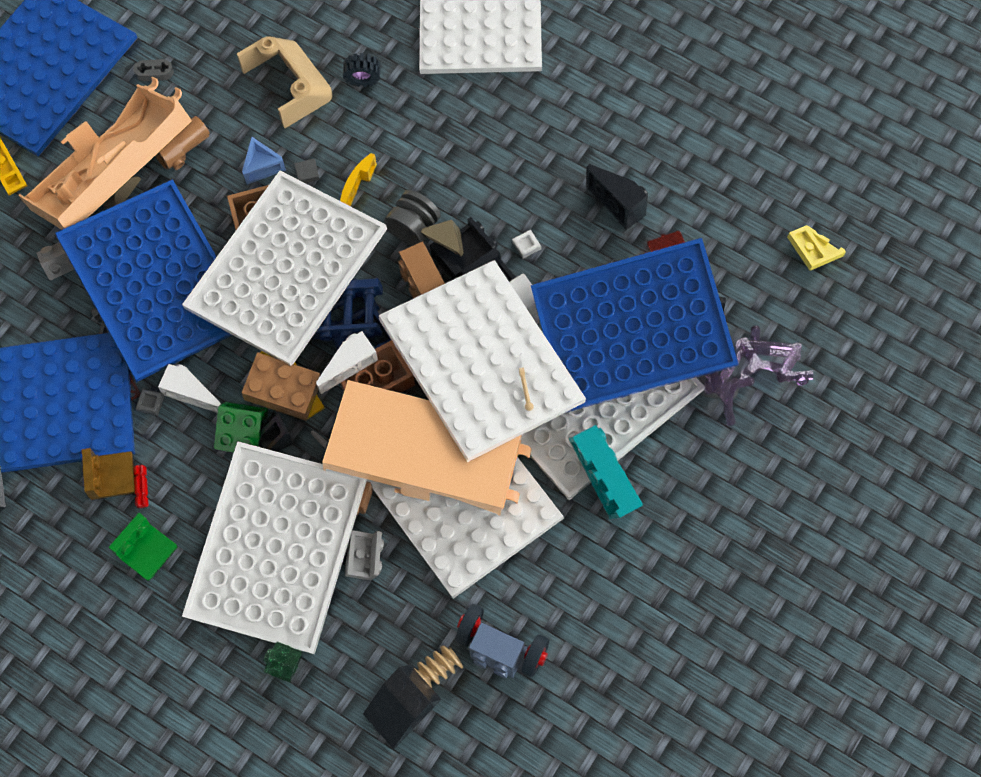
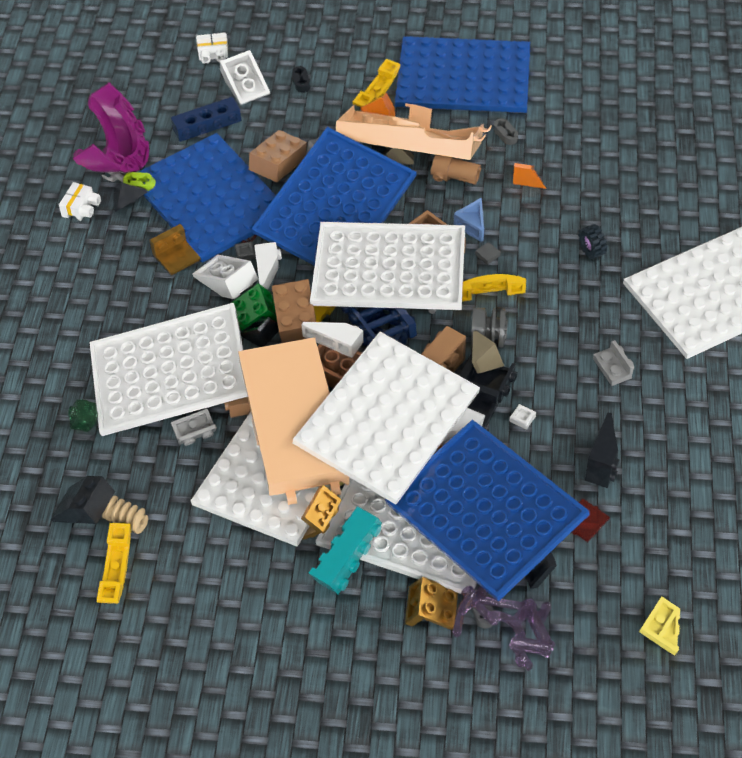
camera: 60 degrees right, 15 degrees down
green bracket [109,513,178,581] -> none
red axle [133,465,149,508] -> none
tan windscreen [237,37,332,128] -> none
brick [455,604,549,678] -> none
tan hinge [519,367,534,411] -> none
none -> yellow slope [97,523,131,604]
none -> white slope [192,255,258,299]
none -> medium nougat brick [249,130,307,182]
none -> bracket [301,485,341,540]
none -> orange slope [360,93,396,117]
none -> pearl gold bracket [405,577,458,630]
none -> orange slope [513,163,547,189]
none -> light grey bracket [593,340,634,386]

